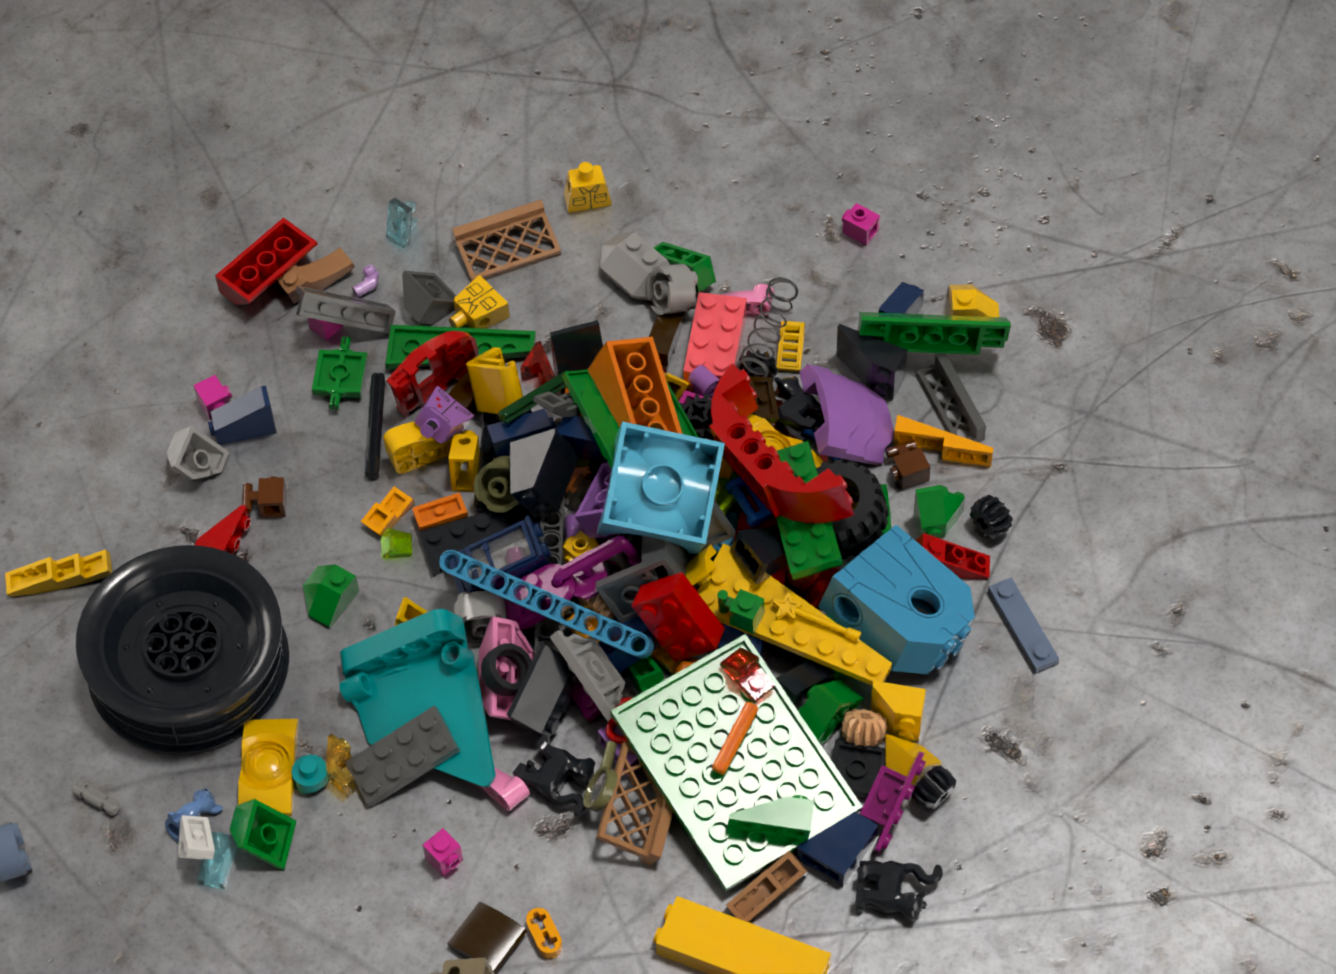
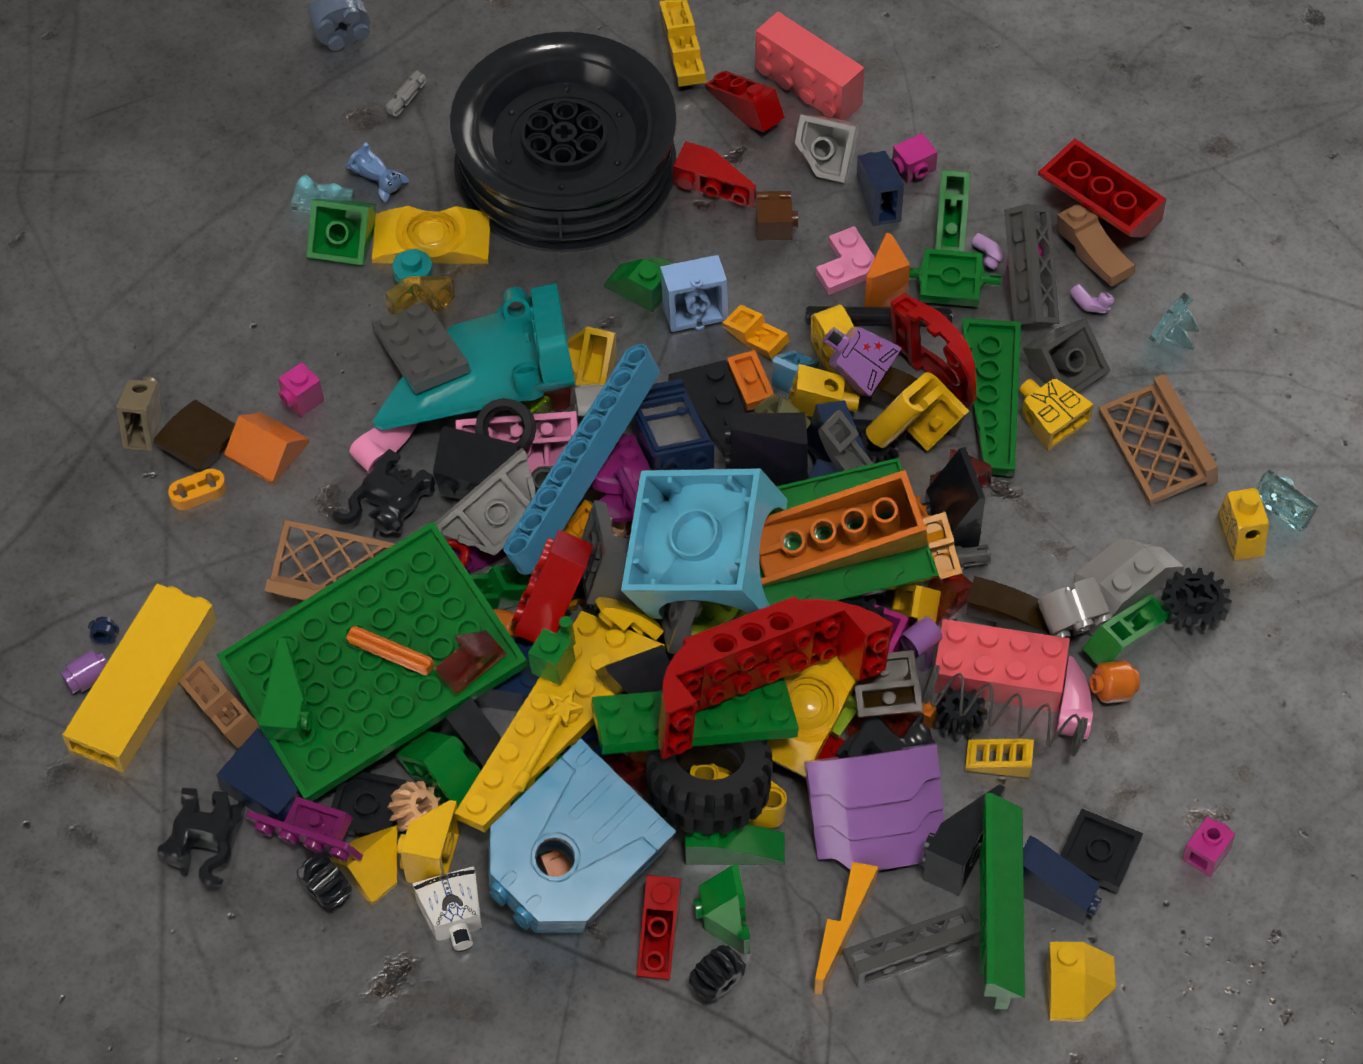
camera: 90 degrees right, 0 degrees up
white slope [178,815,215,860] -> none
clear neon green slope [381,528,412,558] -> none
dark green axle [498,370,569,424] -> none
olive piece [583,741,618,812] -> none
reddish brown brick [885,440,931,490] -> none
sand blue plate [988,577,1059,673] -> none
none -> orange slope [224,412,310,484]
none -> white torso [413,866,482,951]
none -> light blue brick [660,255,728,332]
none -> red slope [704,70,785,132]
none -> coral brick [755,11,865,121]
none -> dark azure slope [772,350,820,393]
none -> bright pink plate [815,226,875,295]
none -> orange slope [864,233,910,307]
none -> green slope [935,170,971,251]
none -> lavender arm [971,233,1004,270]
none -> black plate [1061,809,1143,893]
none -> orange head [1090,661,1140,703]
none -> black gear [1161,567,1232,633]
none -> clear light blue tile [1256,470,1318,533]

